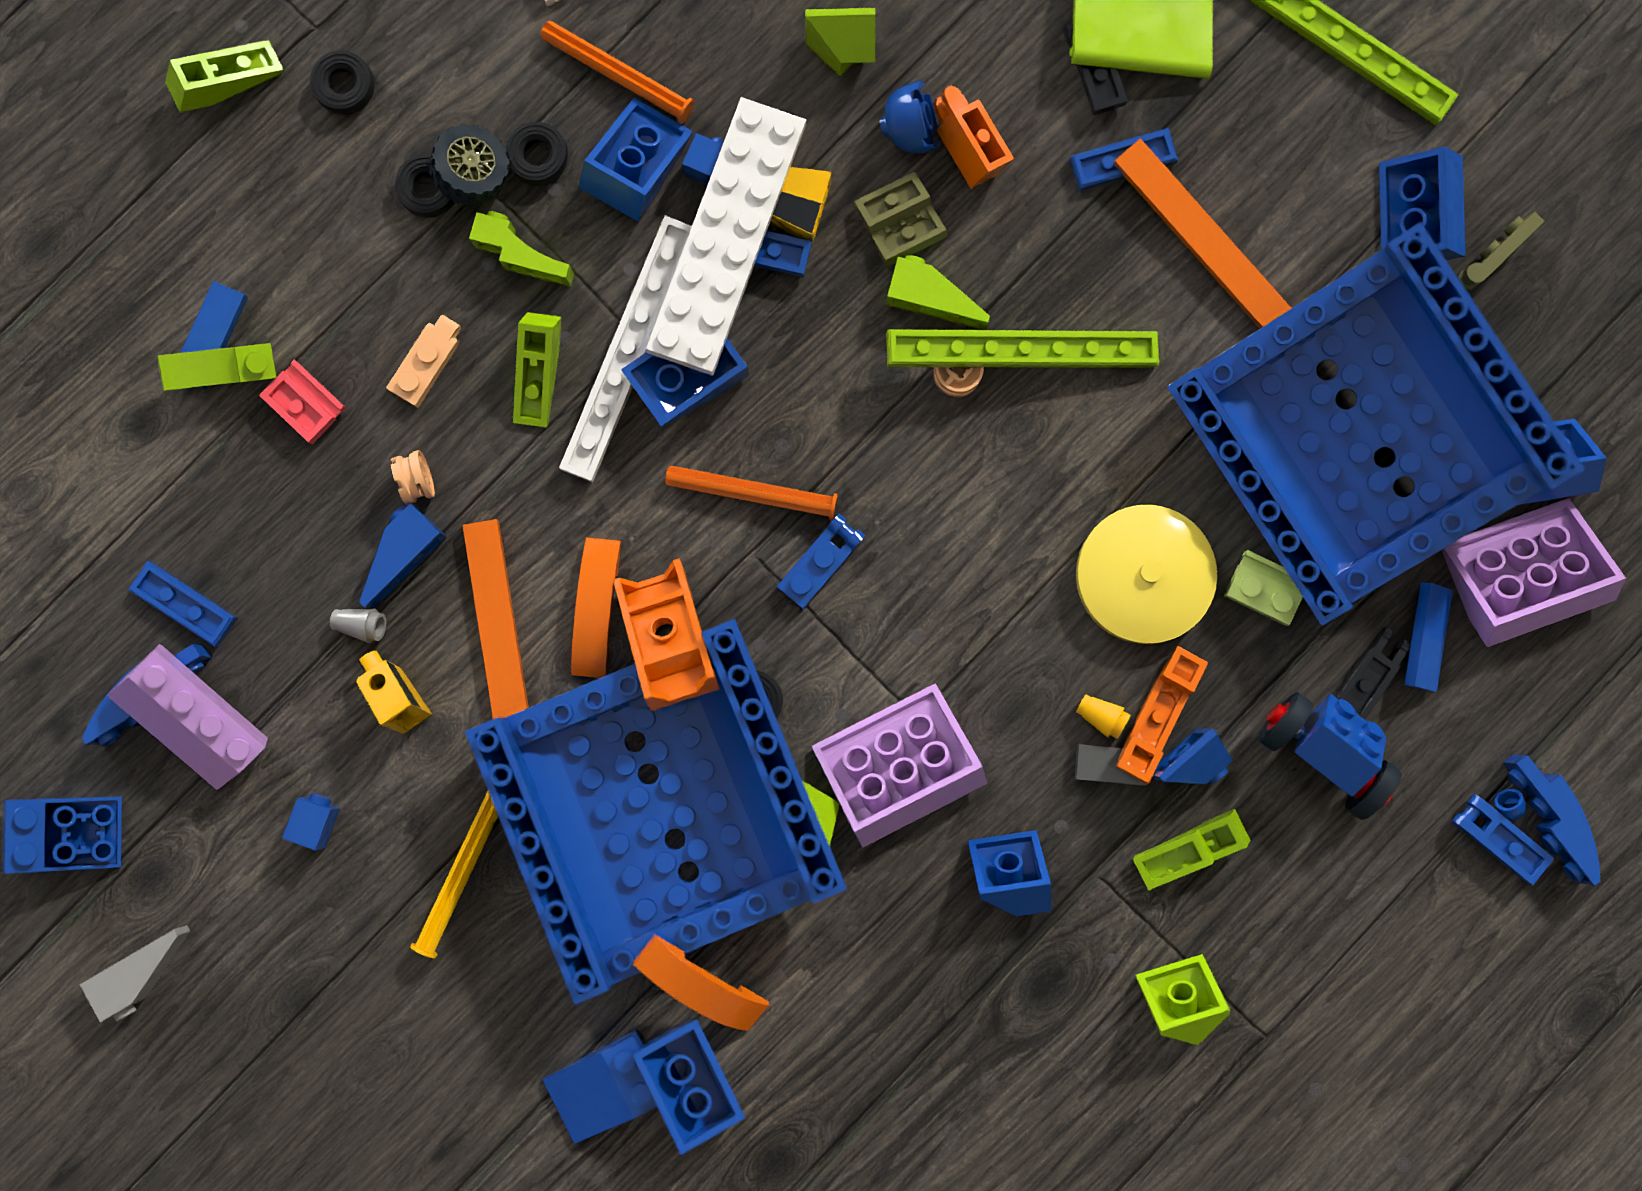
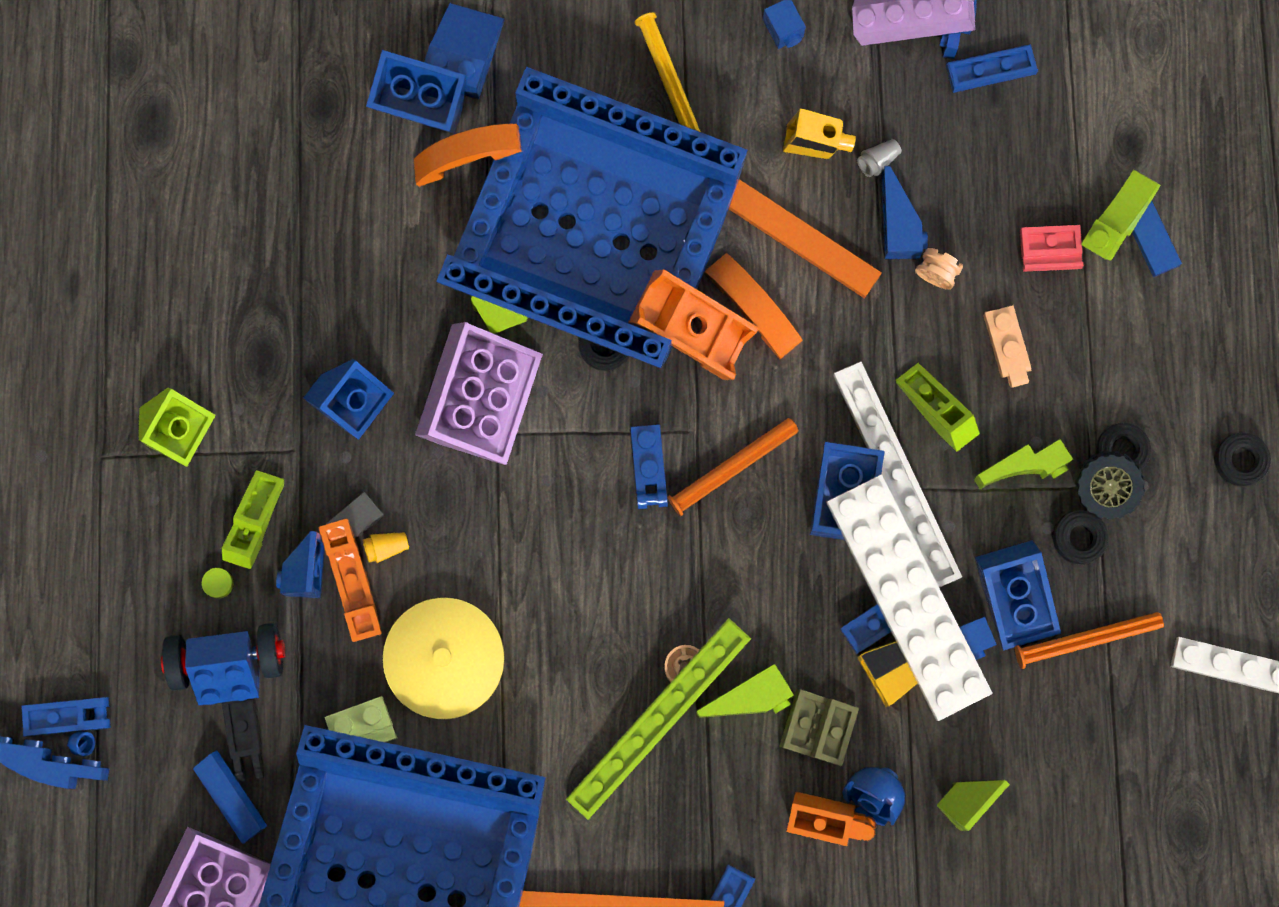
camera: 140 degrees right, 5 degrees down
none -> lime tile [202,568,234,599]

